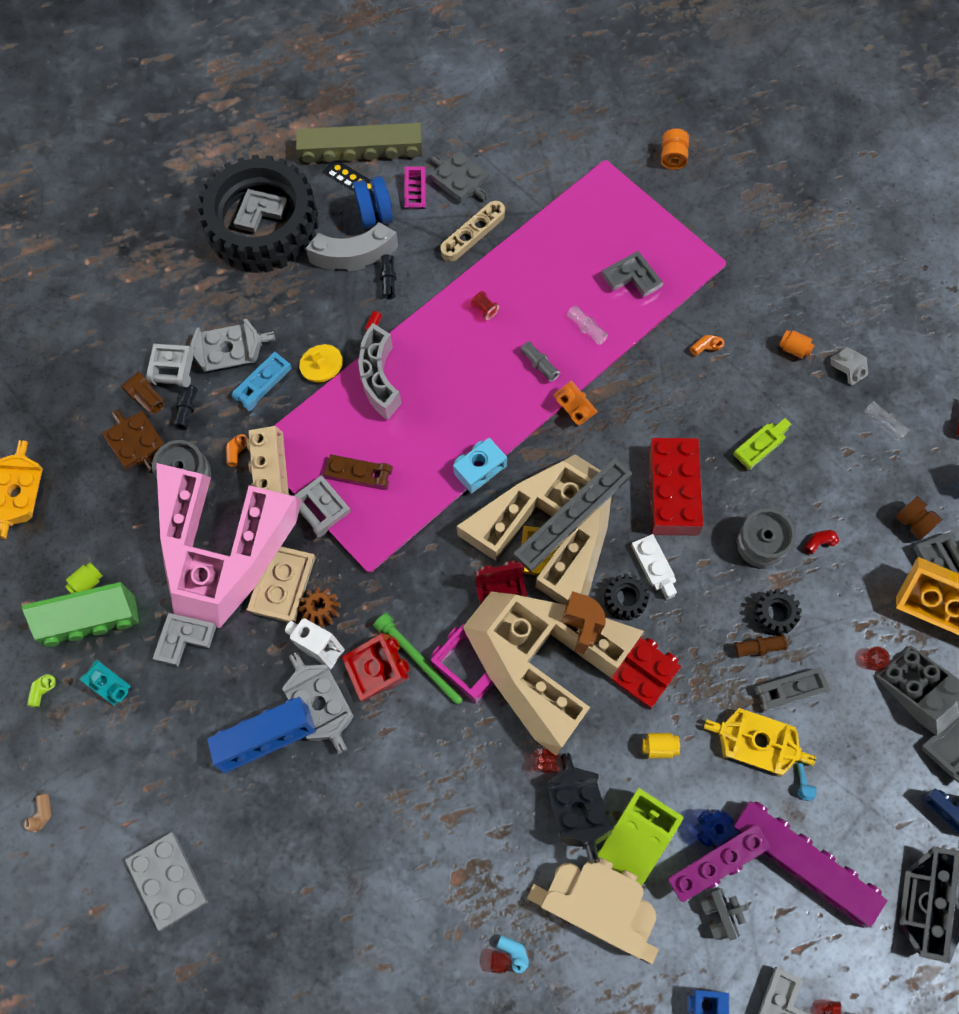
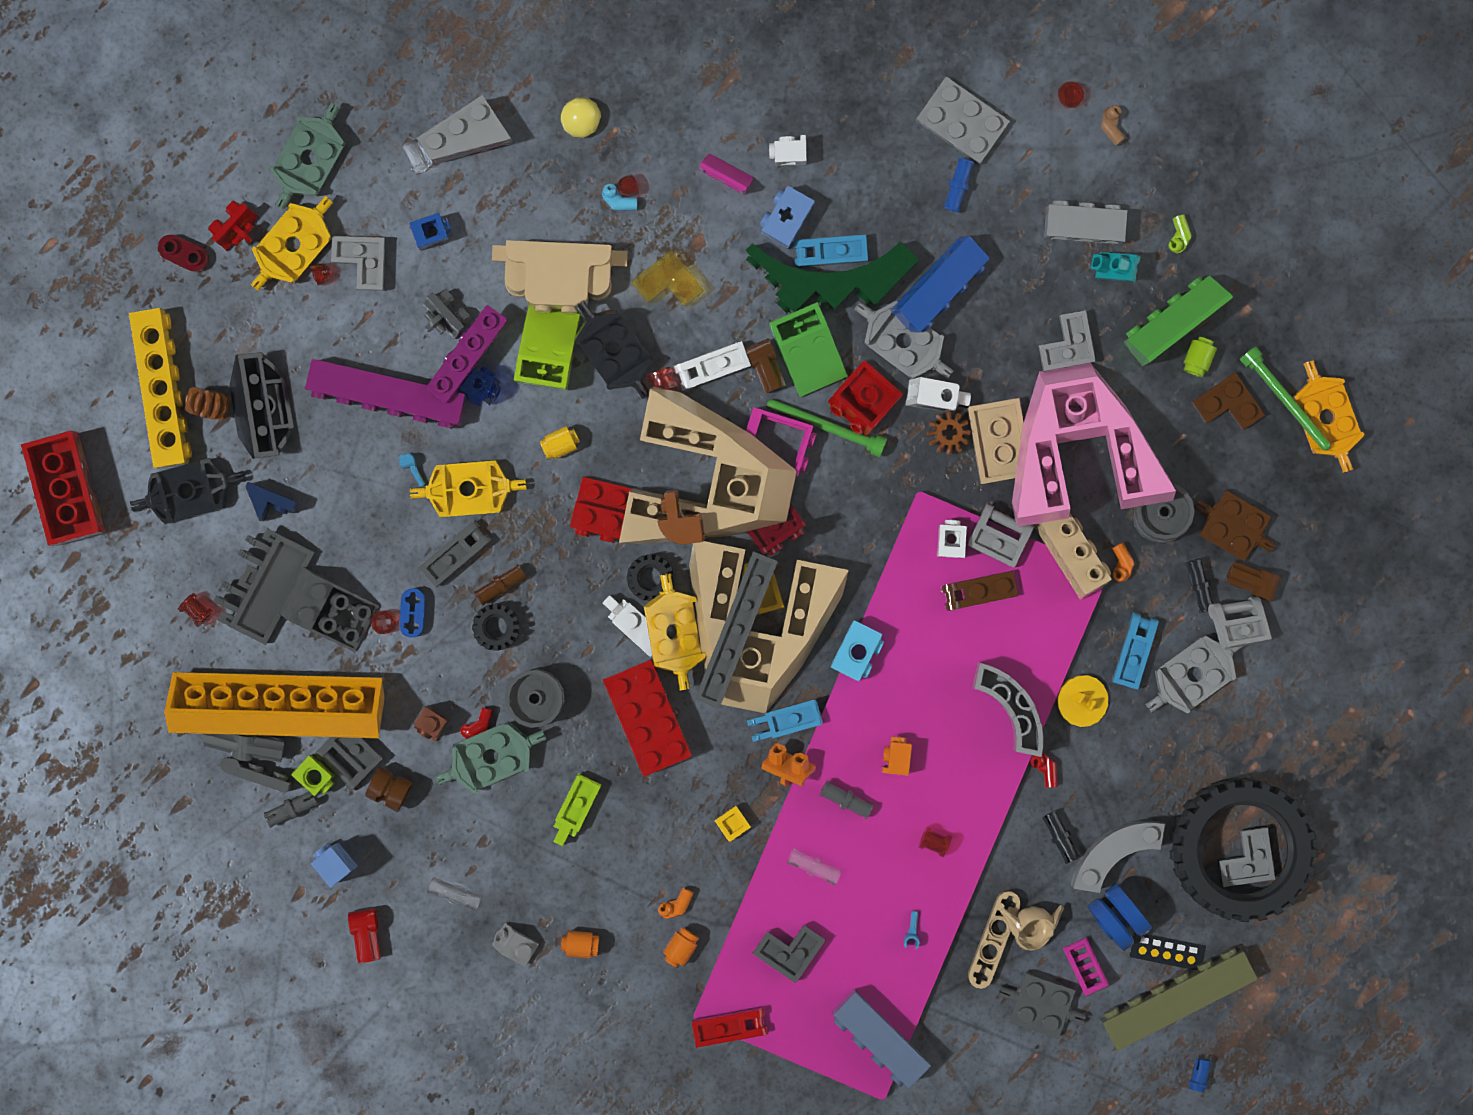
camera: 155 degrees right, 20 degrees up
none -> blue beam [400,588,426,638]
none -> copper brick [414,705,450,742]
none -> sand green plate [435,721,547,794]
none -> clear yellow plate [631,250,704,307]
none -> yellow plate [644,573,706,690]
none -> orange brick [663,927,699,968]
none -> white plate [674,341,751,391]
none -> red plate [691,1007,768,1048]
none -> dark pink slope [700,154,753,195]
none -> yellow plate [714,805,751,842]
none -> dark green arch [745,242,919,314]
none -> reddish brown piece [745,338,786,394]
none -> dark azure hinge [747,699,823,742]
none -> medium blue brick [760,186,815,249]
none -> white brick [769,135,806,166]
none -> bright green slope [769,302,848,397]
none -> dark azure plate [793,235,868,268]
none -> sand blue brick [832,989,931,1088]
none -> orange brick [881,736,912,776]
none -> dark azure hand [903,911,920,950]
none -> white brick [937,520,967,558]
none -> blue pin [943,158,974,213]
none -> tan piece [1001,905,1064,951]
none -> light grey brick [1044,201,1127,245]
none -> clear red plate [1058,81,1084,108]
none -> blue pin [1188,1058,1212,1093]
none -> reddish brown plate [1191,372,1265,430]
none -> bright green piece [1240,346,1330,451]

